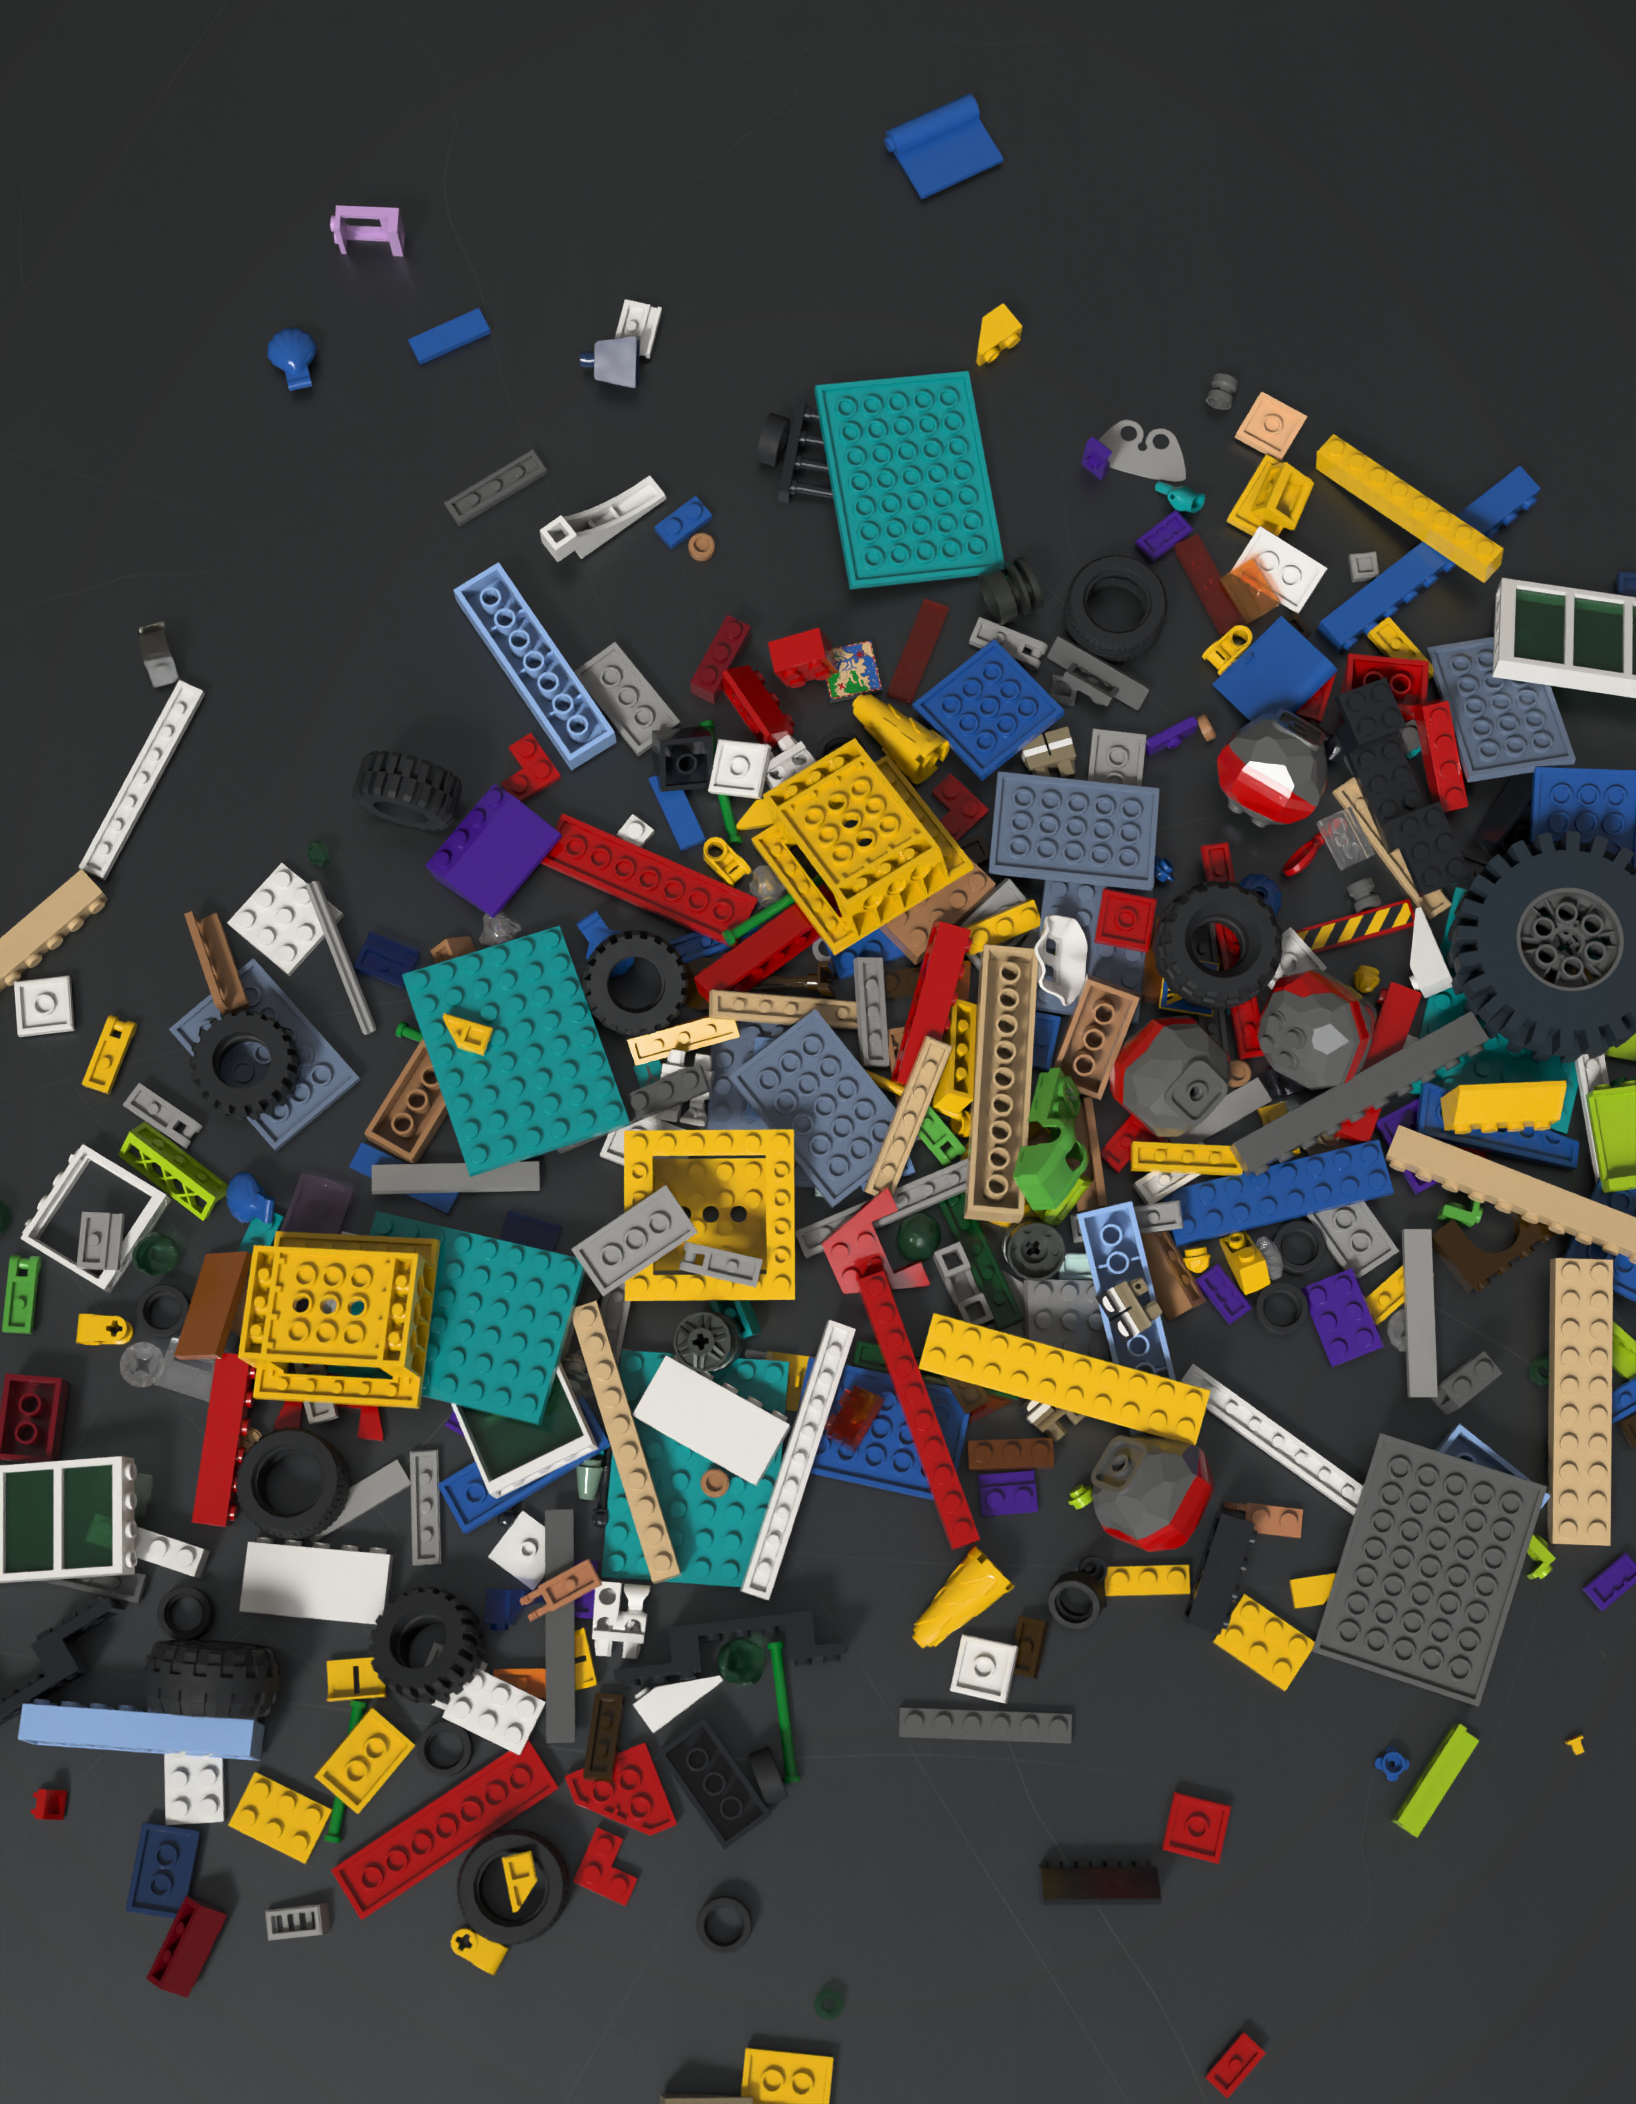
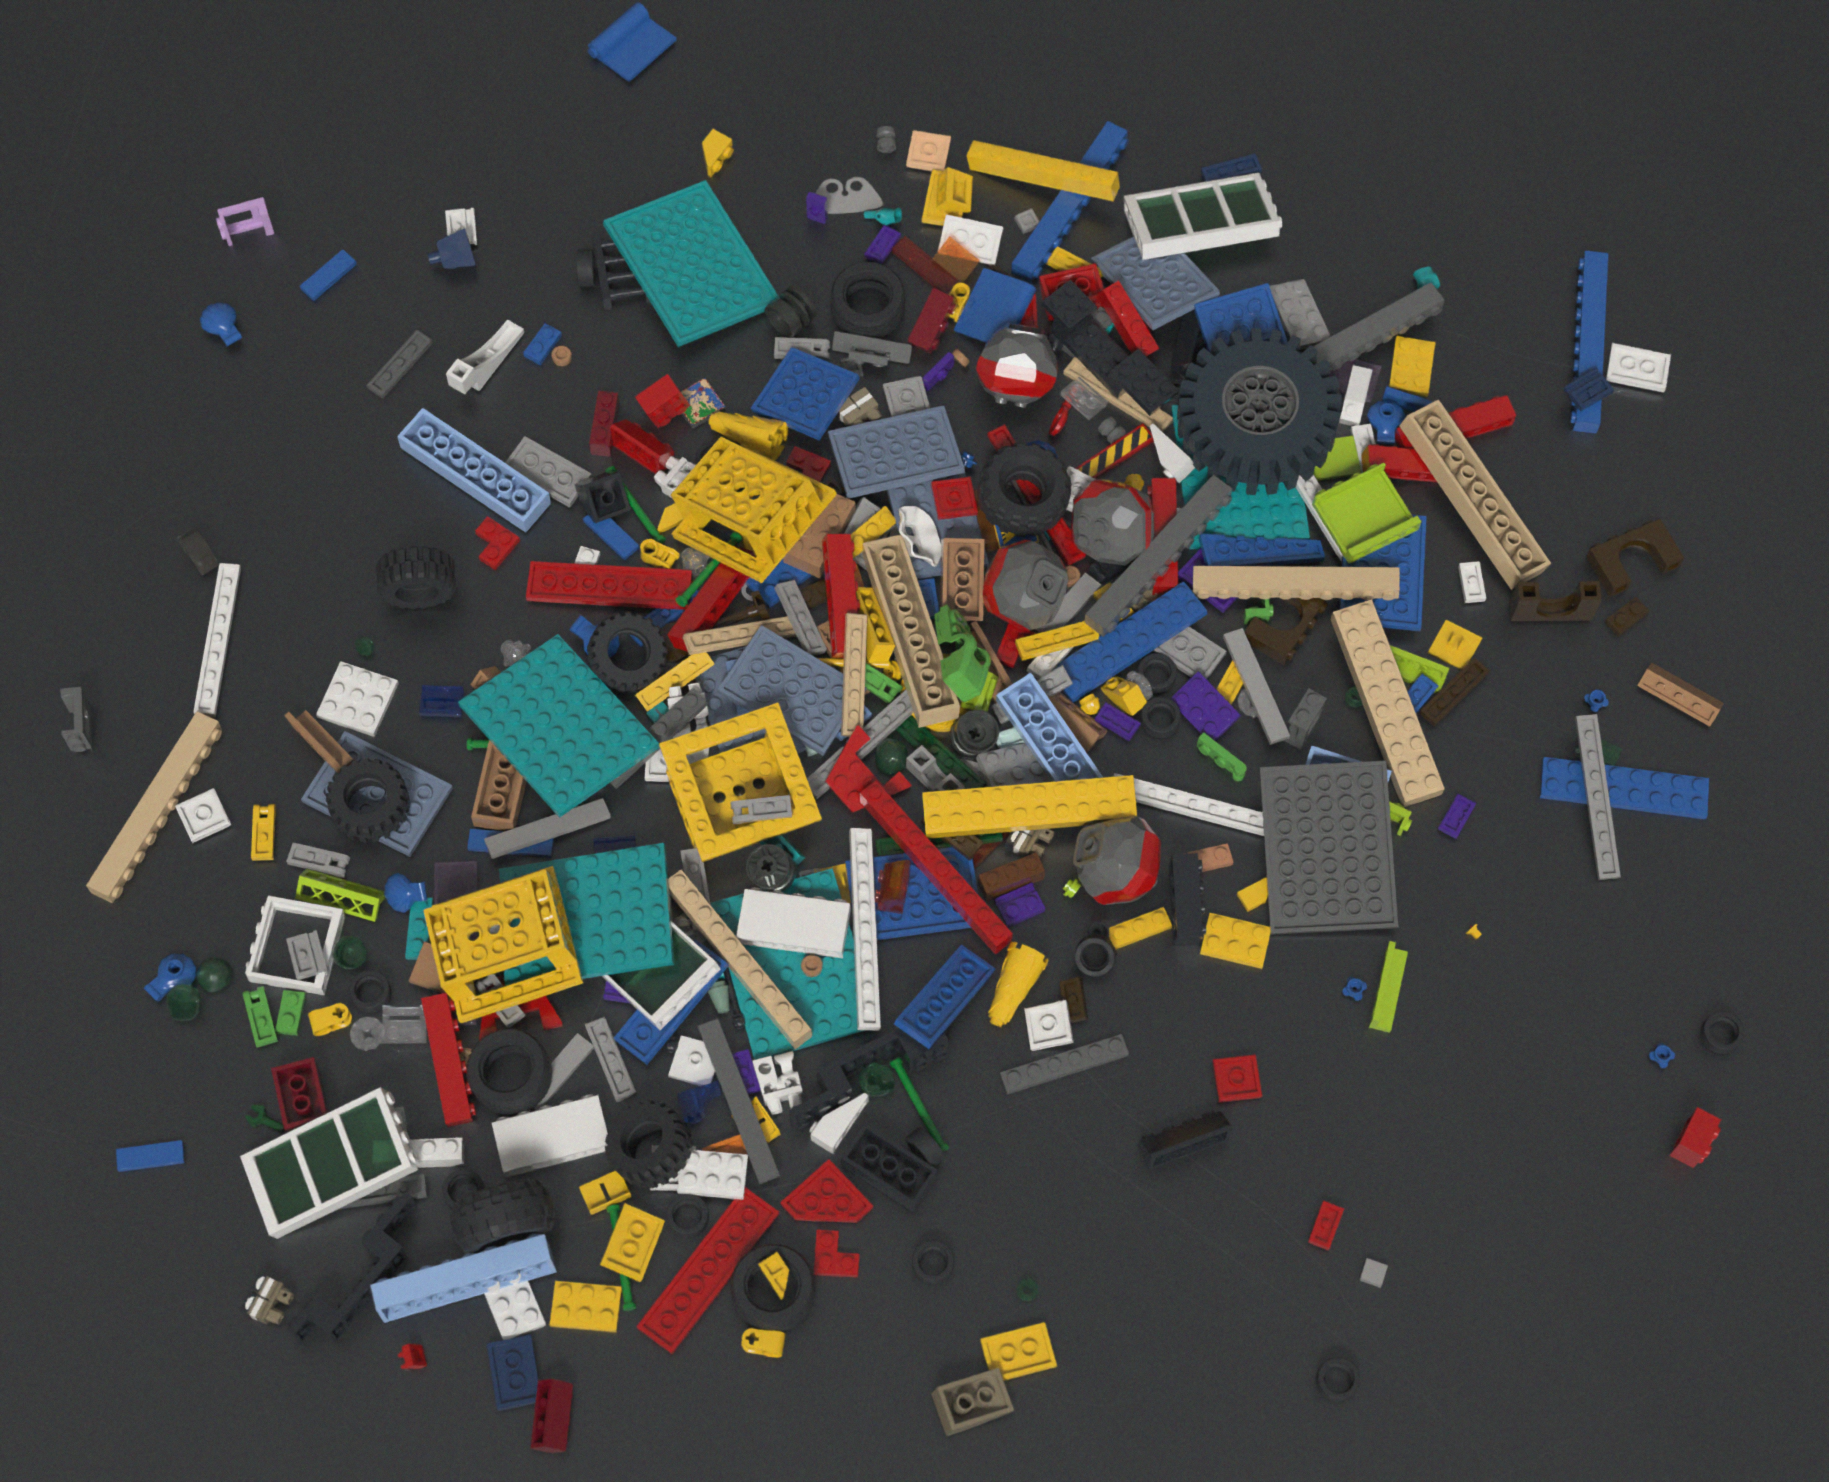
camera: 20 degrees left, 10 degrees down
dark orange tile [174,1251,252,1360] -> none
light grey slope [265,1903,331,1940] -> none
light grey axle [306,880,377,1035] -> none
dark purple slope [425,784,562,919] -> none
yellow tile [443,1013,493,1056] -> none
nougat hinge [519,1559,603,1622] -> none
light grey plate [571,1185,698,1296] -> none
dark brown plate [583,1693,625,1782] -> none
white plate [708,739,771,799] -> none
clear red tile [887,598,949,705] -> none
hips [1095,1277,1163,1344] -> none
yellow slope [1440,1081,1567,1134] -> none
none -> bright green plate [275,990,306,1036]
none -> blue plate [894,945,996,1049]
none -> dark red brick [908,288,957,354]
none -> bright green plate [1197,732,1247,781]

